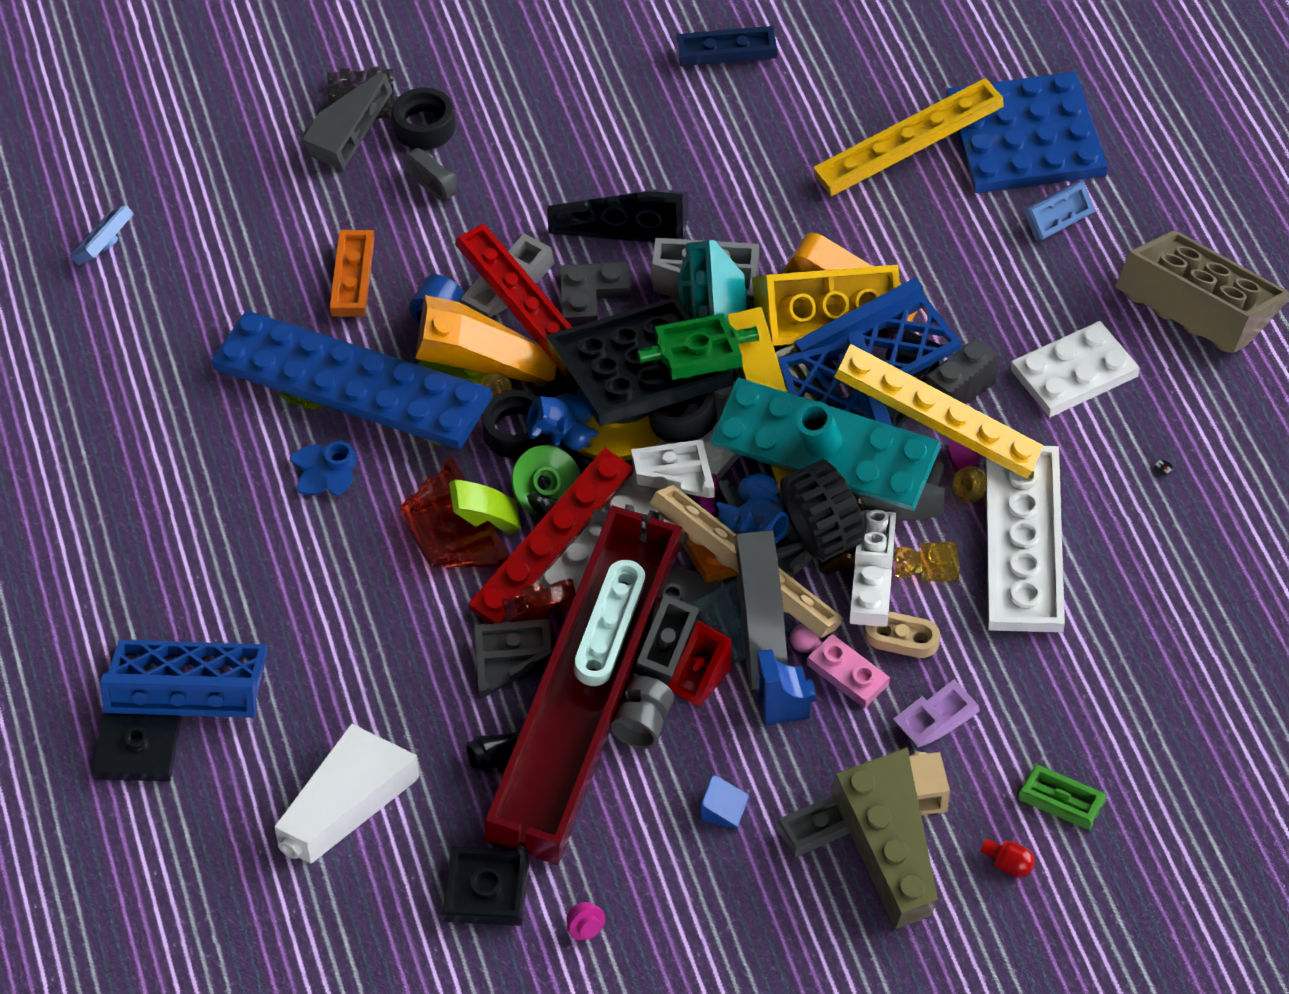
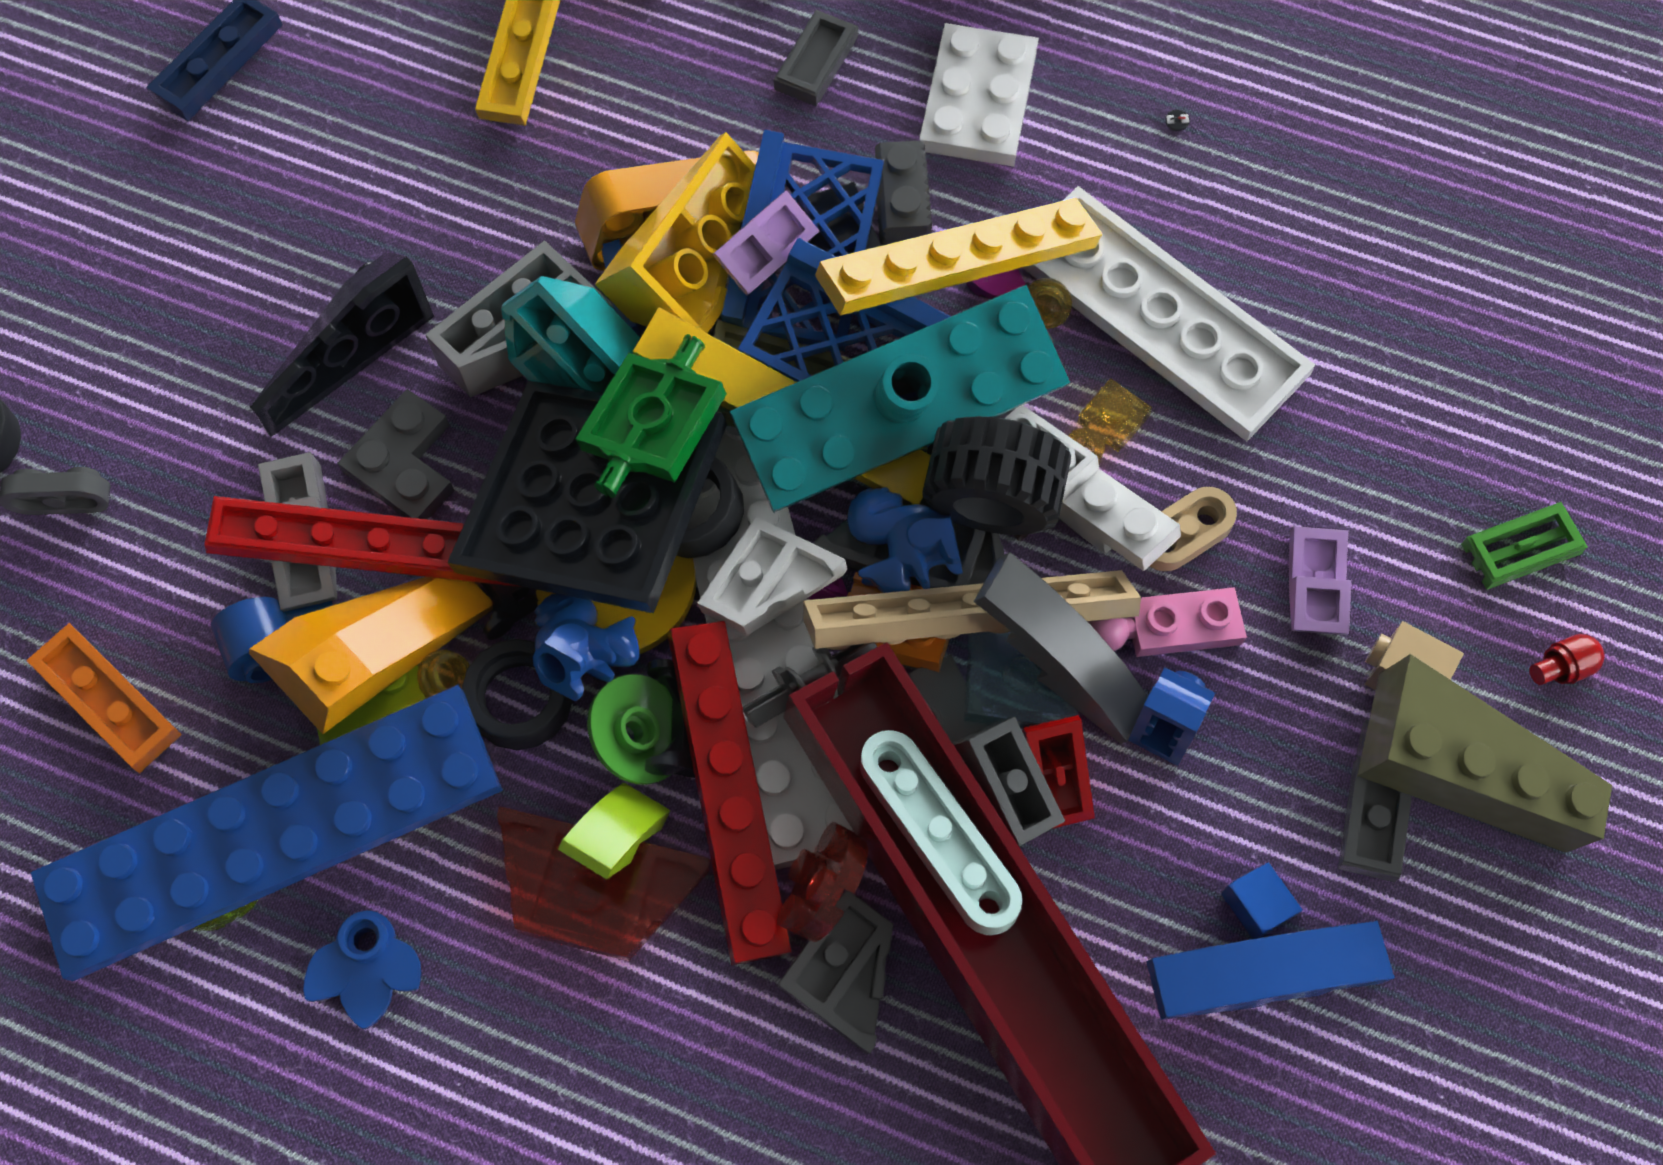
camera: 50 degrees left, 15 degrees up
black cone [466,731,520,773] -> none
dark grey wheel [611,676,675,749] -> none
none -> lavender slope [712,190,819,296]
none -> dark grey tile [774,10,858,107]
none -> blue slope [1146,921,1395,1020]

